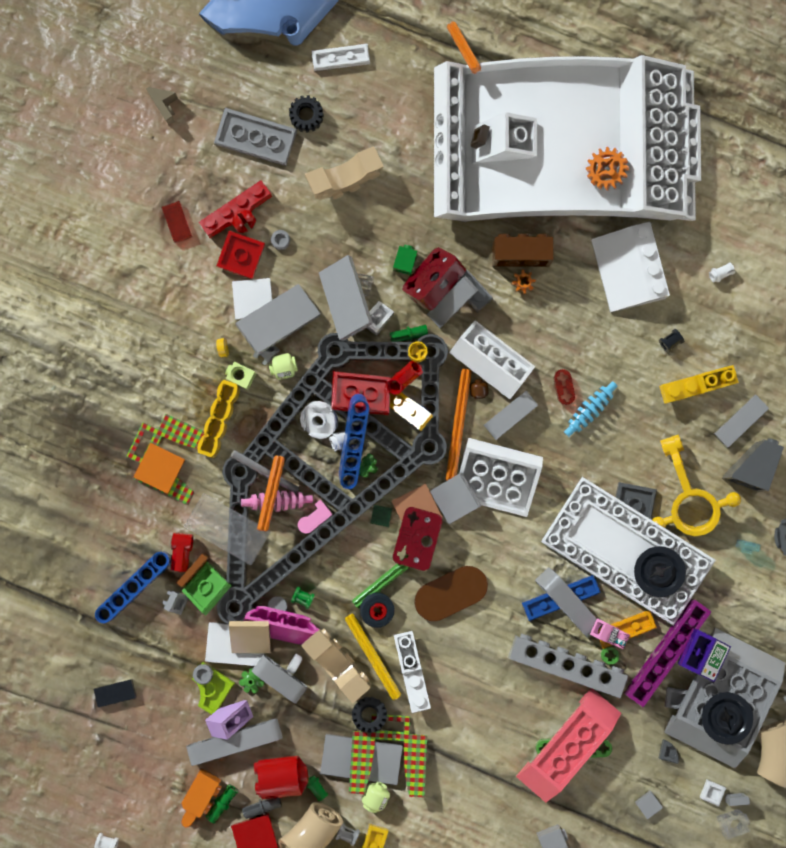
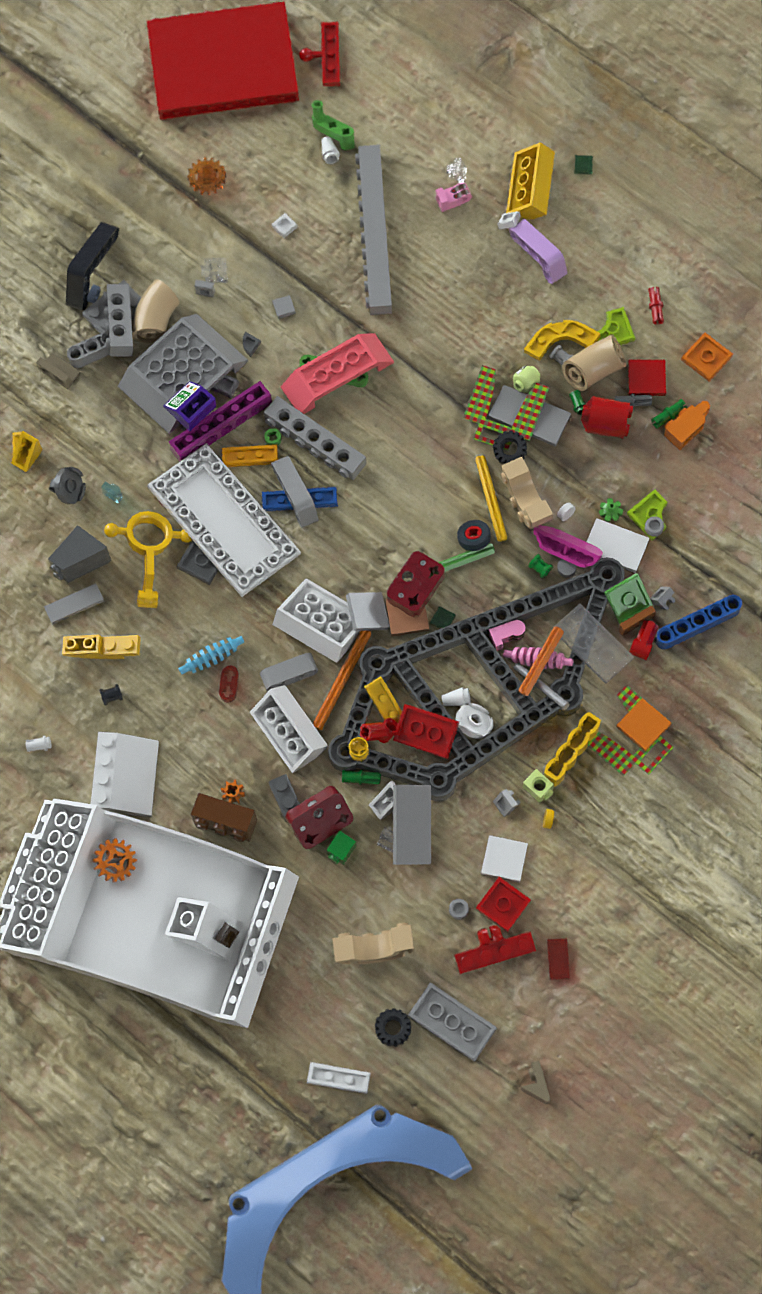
camera: 160 degrees left, 15 degrees down
black tile [94,679,137,708] -> none
light grey beam [186,719,283,766] -> none
lavender slope [205,700,253,740] -> none
tan tile [229,621,271,653] -> none
light grey tile [235,284,320,355] -> none
light grey beam [252,655,308,704] -> none
yellowish green head [269,353,298,380] -> none
blue beam [338,394,369,489] -> none
bright green plant [359,453,378,477] -> none
white slope [394,631,431,713] -> none
reddish brown tile [414,566,488,621] -> none
light grey tile [427,276,478,328] -> none
orange axle [447,21,481,74] -> none
reddish brown piece [470,379,489,399] -> none
bright pink leg [590,619,630,649] -> none
black gear [634,546,686,597] -> none
white tile [700,779,726,806] -> none
black gear [701,692,754,745] -> none

